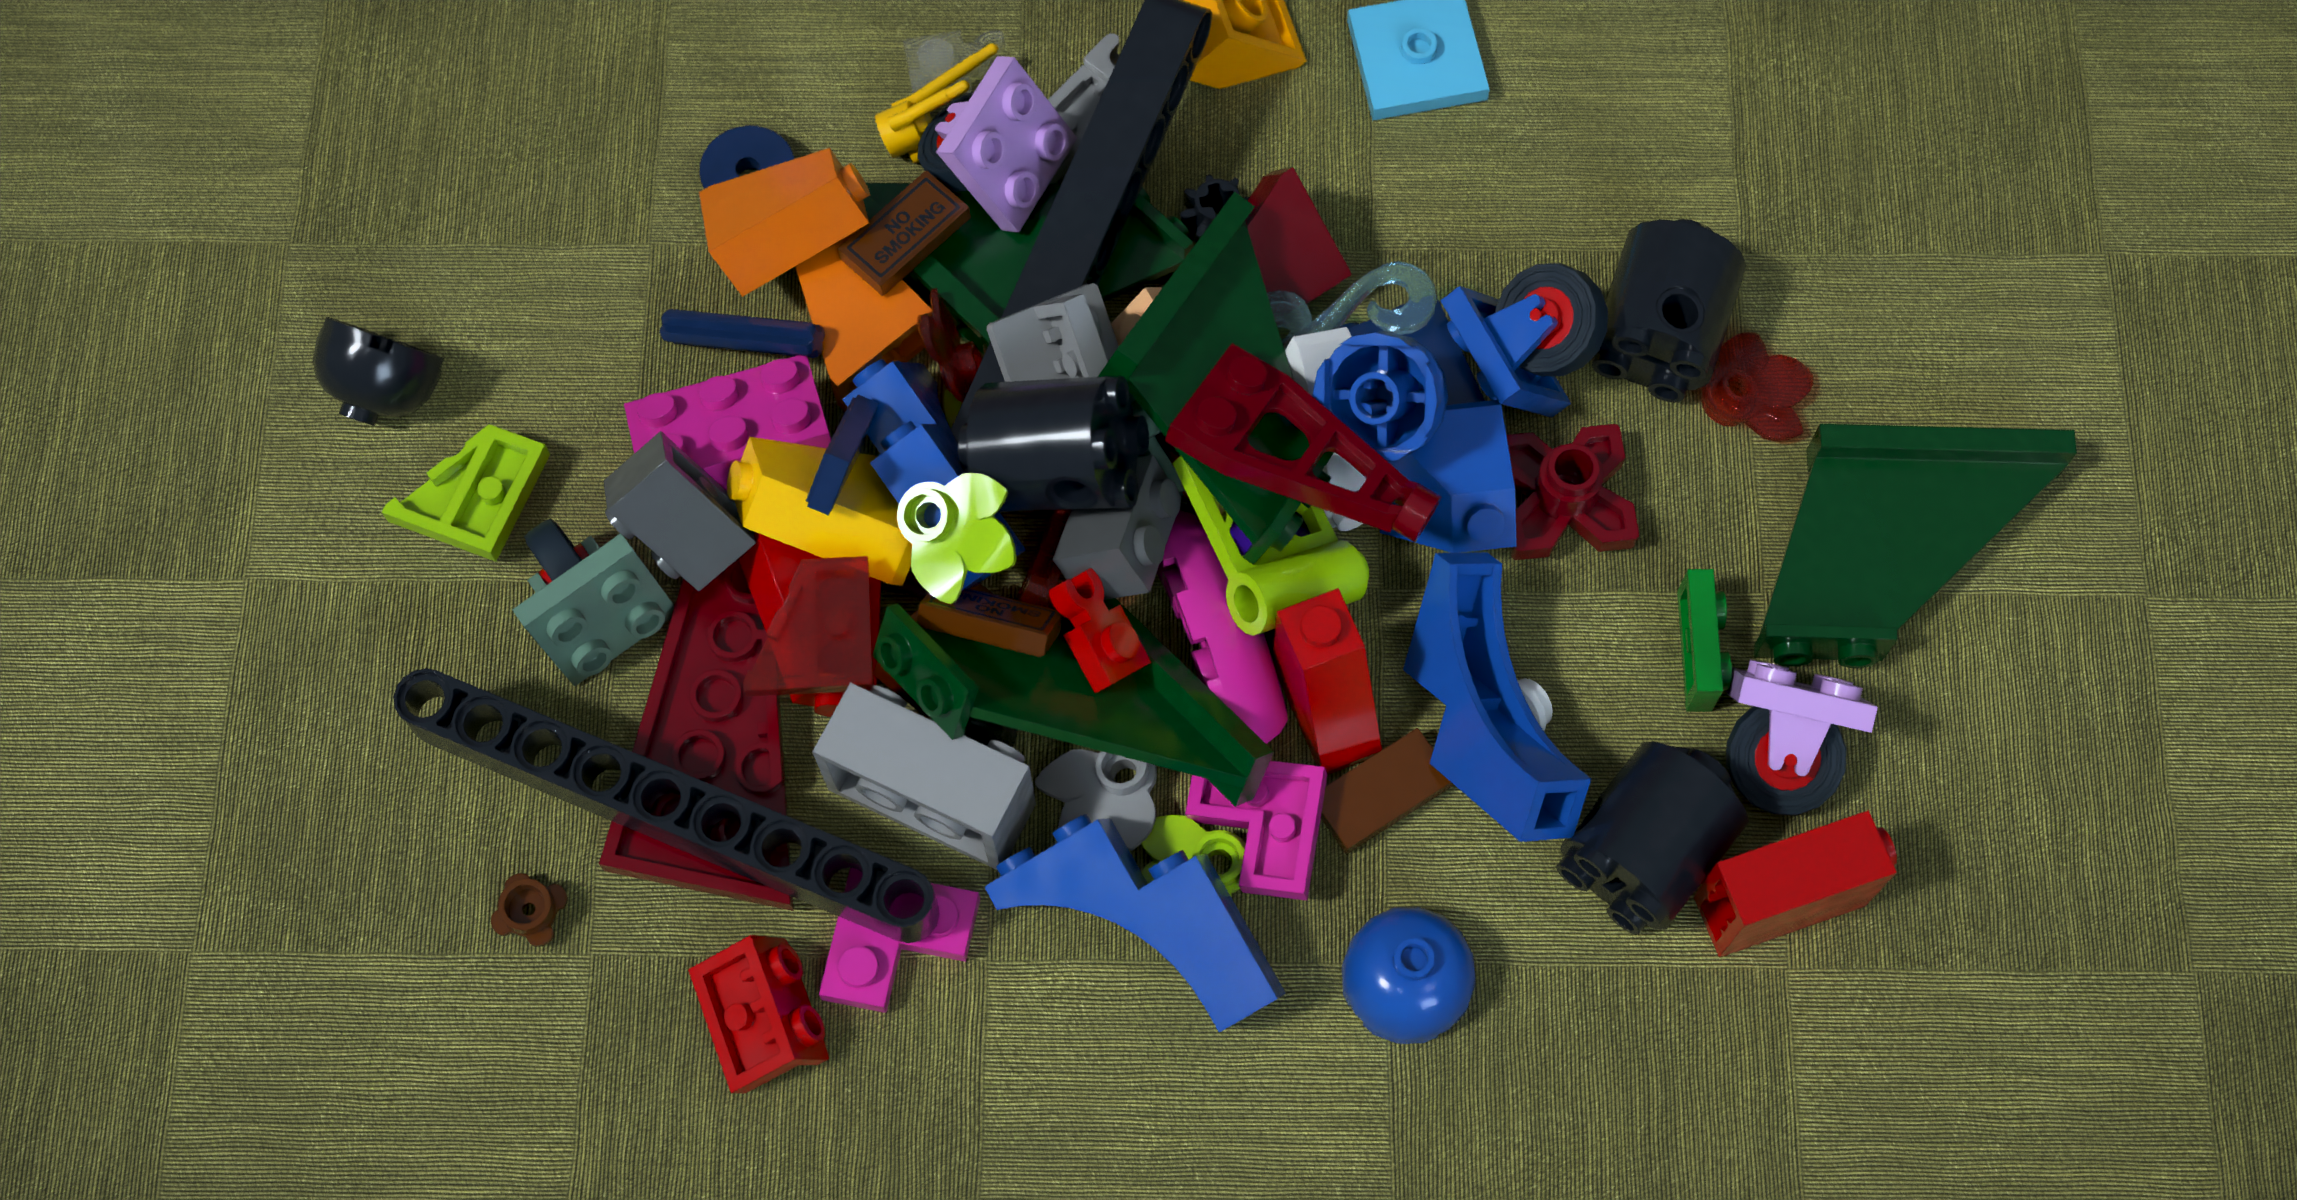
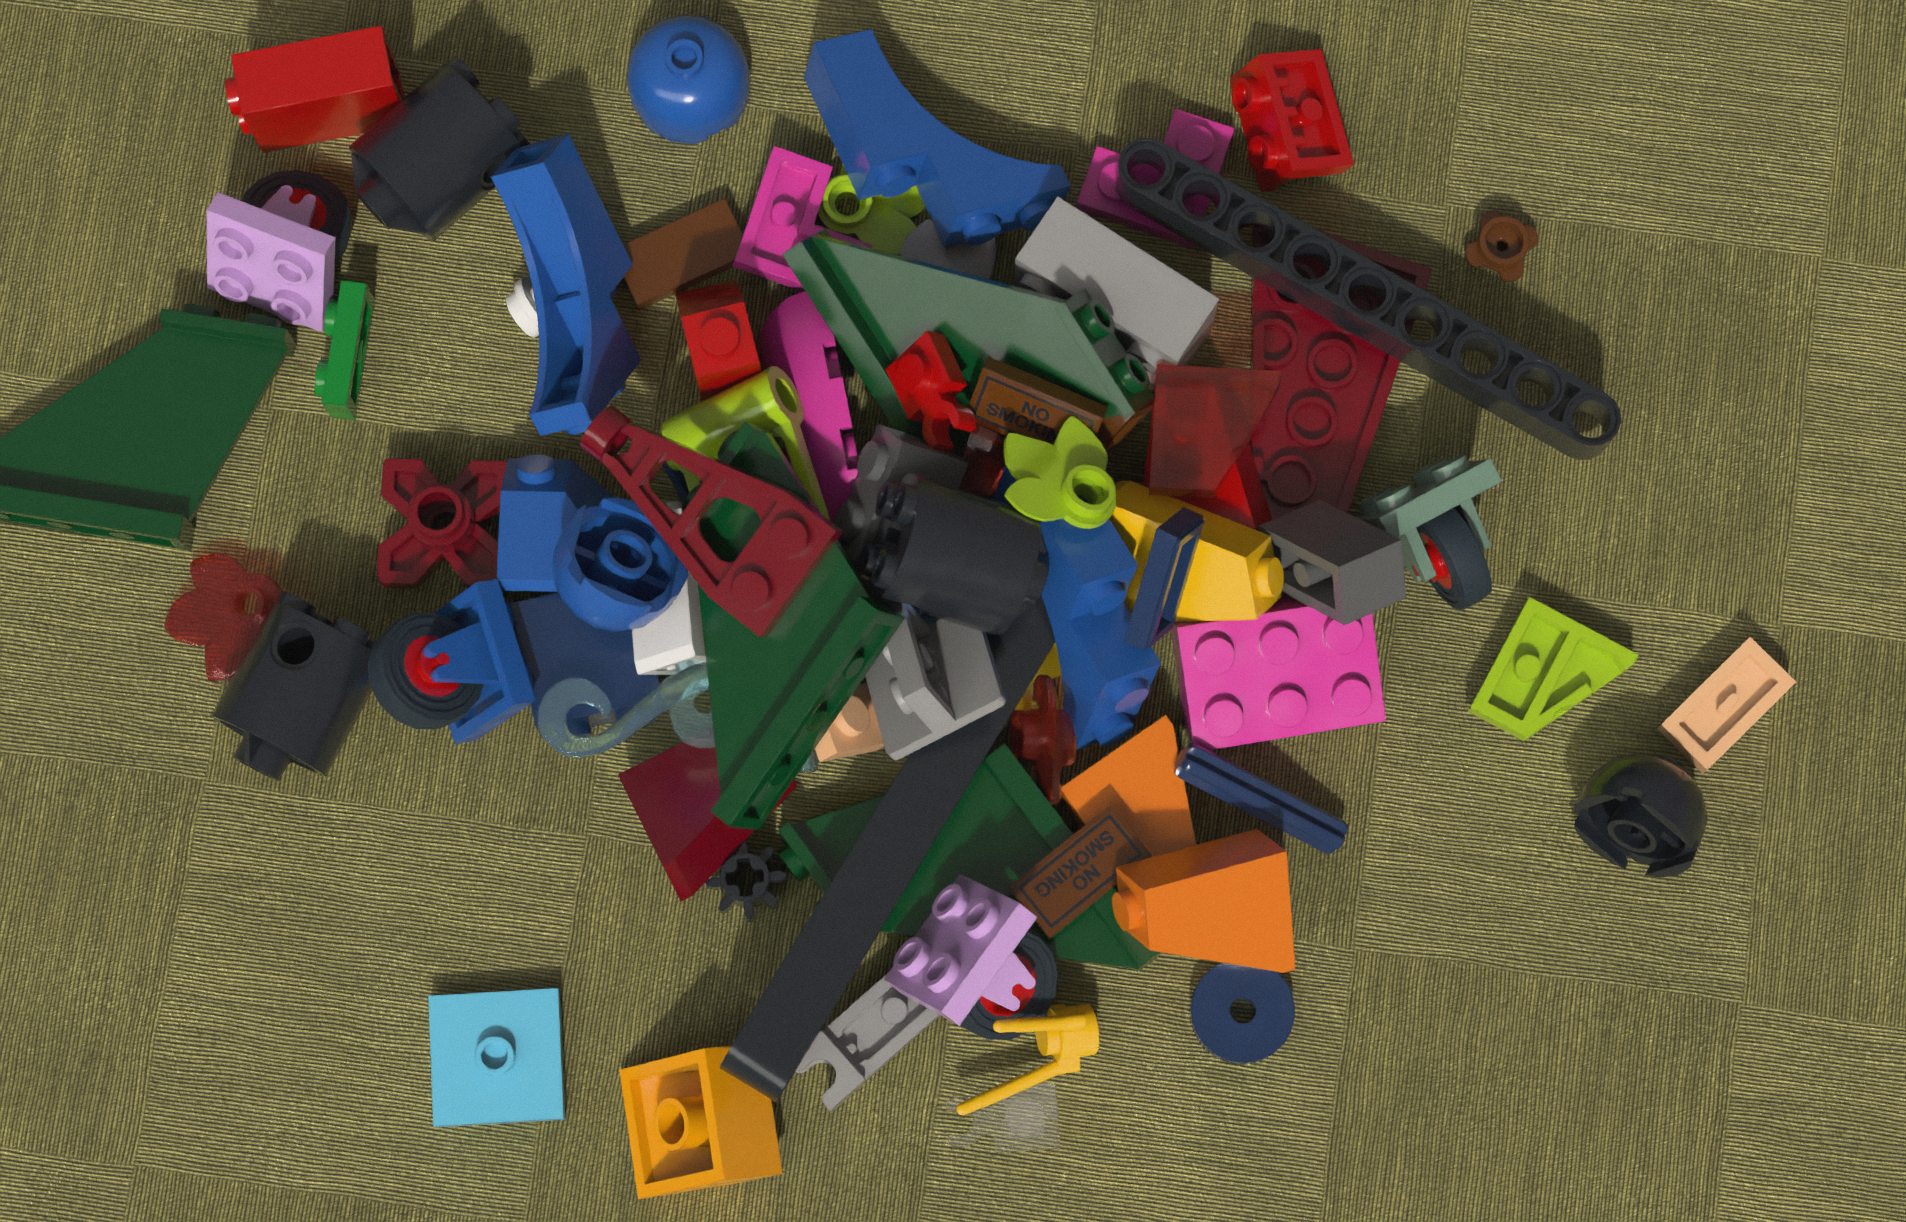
camera: 175 degrees left, 10 degrees up
none -> light nougat plate [1657,637,1796,774]

